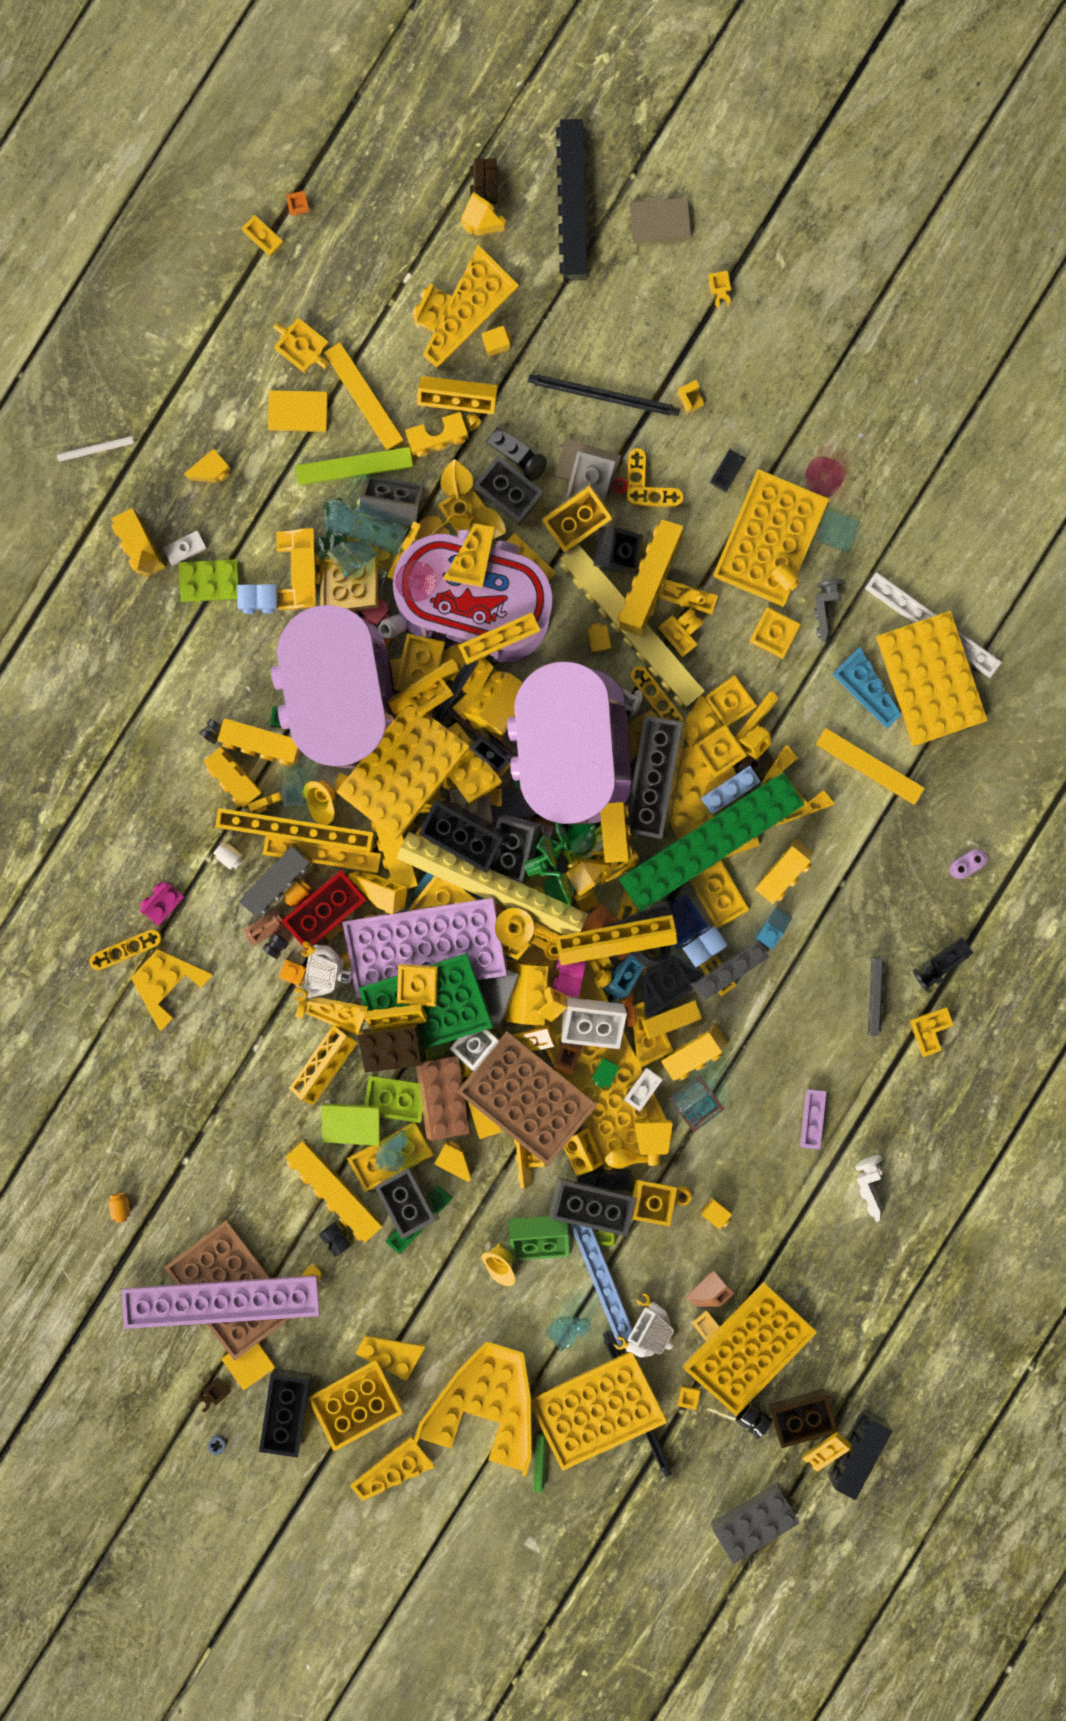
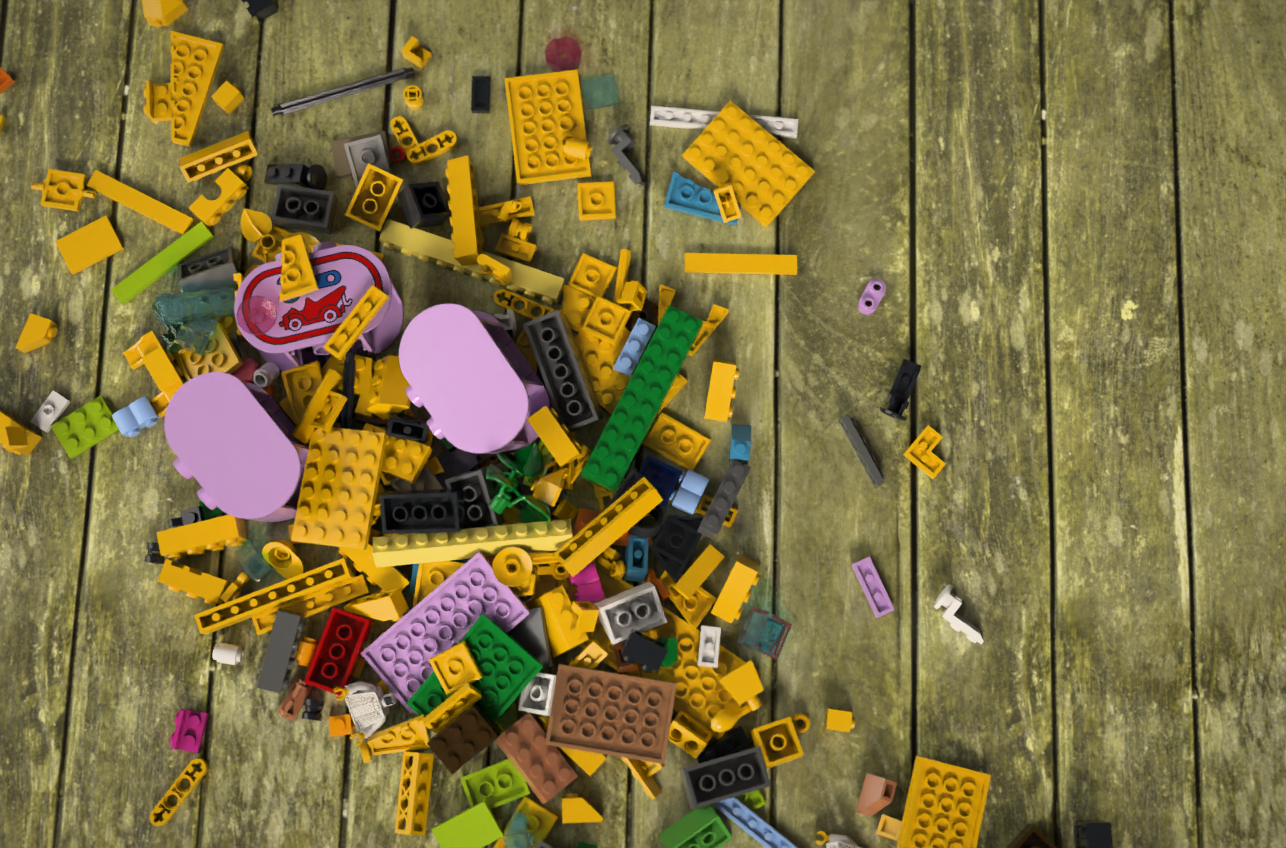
camera: 30 degrees left, 10 degrees down
yellow wing [131,949,213,1031] -> none
yellow brick [587,623,611,654] -> none
none -> black plate [168,506,205,528]
none -> yellow wheel [403,85,424,110]
none -> yellow plate [477,254,514,286]
none -> black brick [621,628,668,673]
none -> yellow slope [713,184,742,223]

